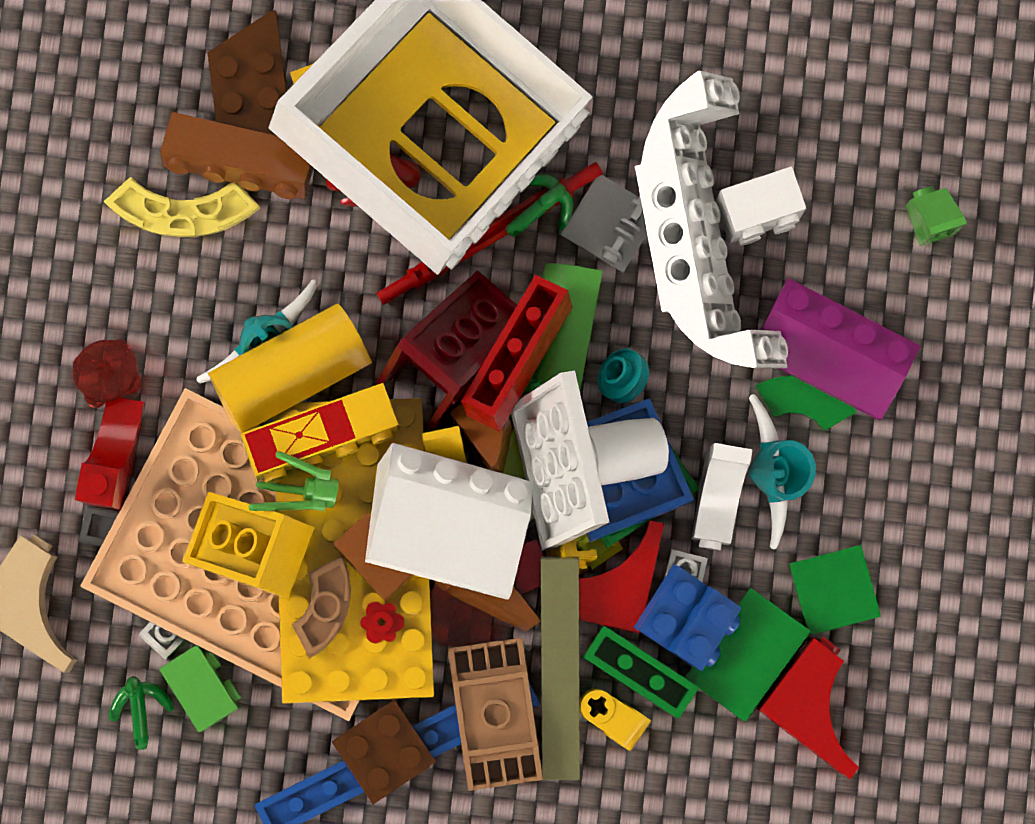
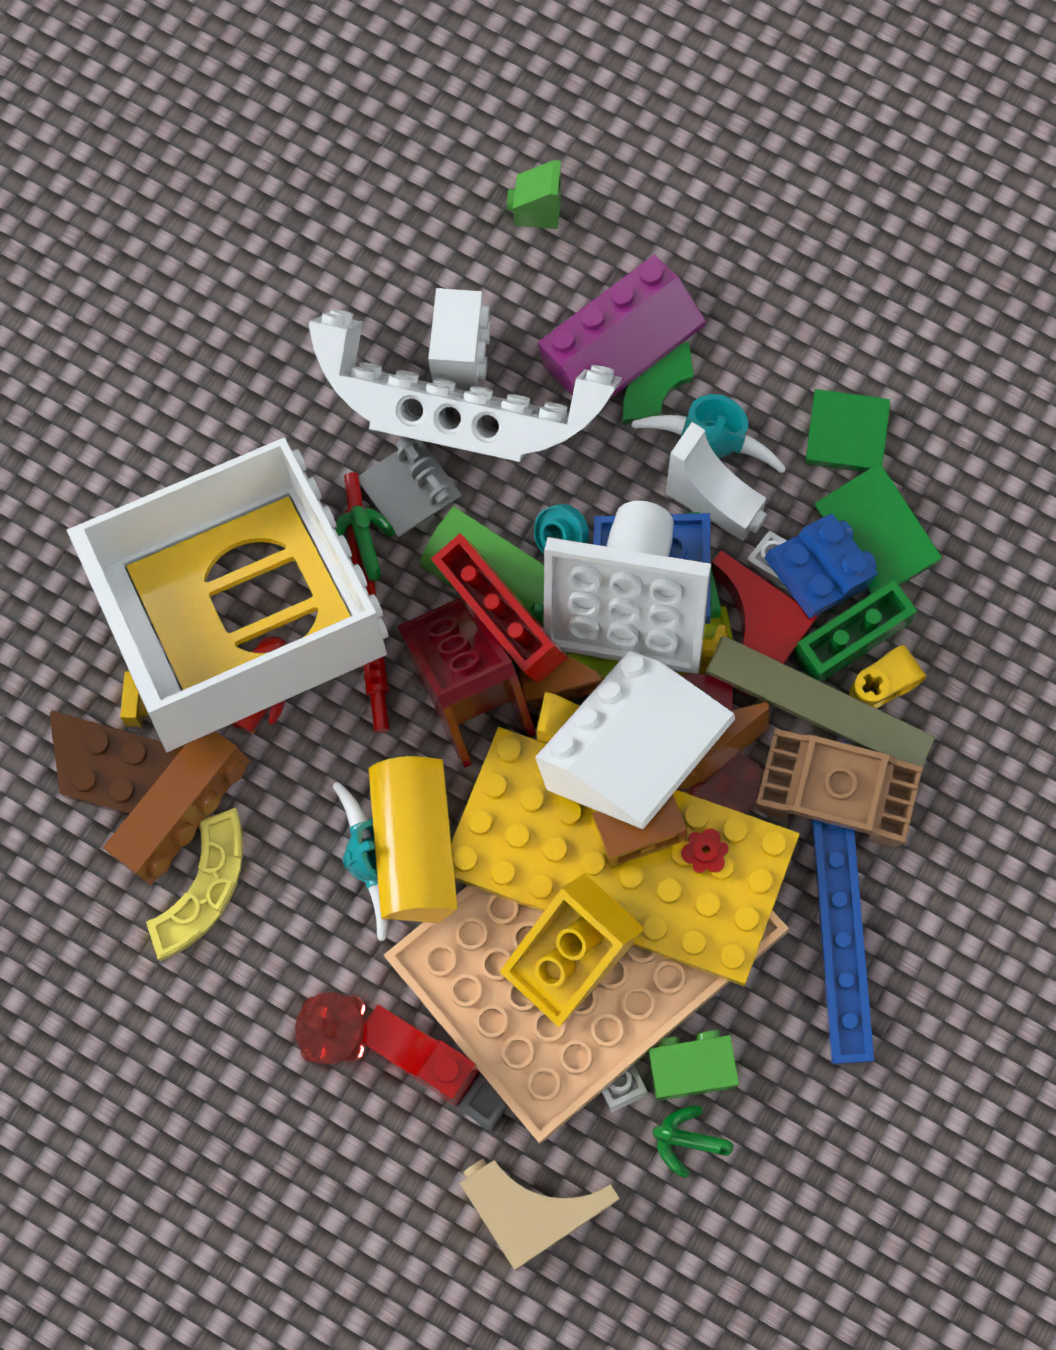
camera: 60 degrees left, 10 degrees down
yellow brick [240,383,399,483] -> none
bright green plant [248,451,339,511] -> none
medium nougat tile [292,556,351,659] -> none
reddish brown plate [332,699,436,805] -> none
red arch [757,637,859,779] -> none

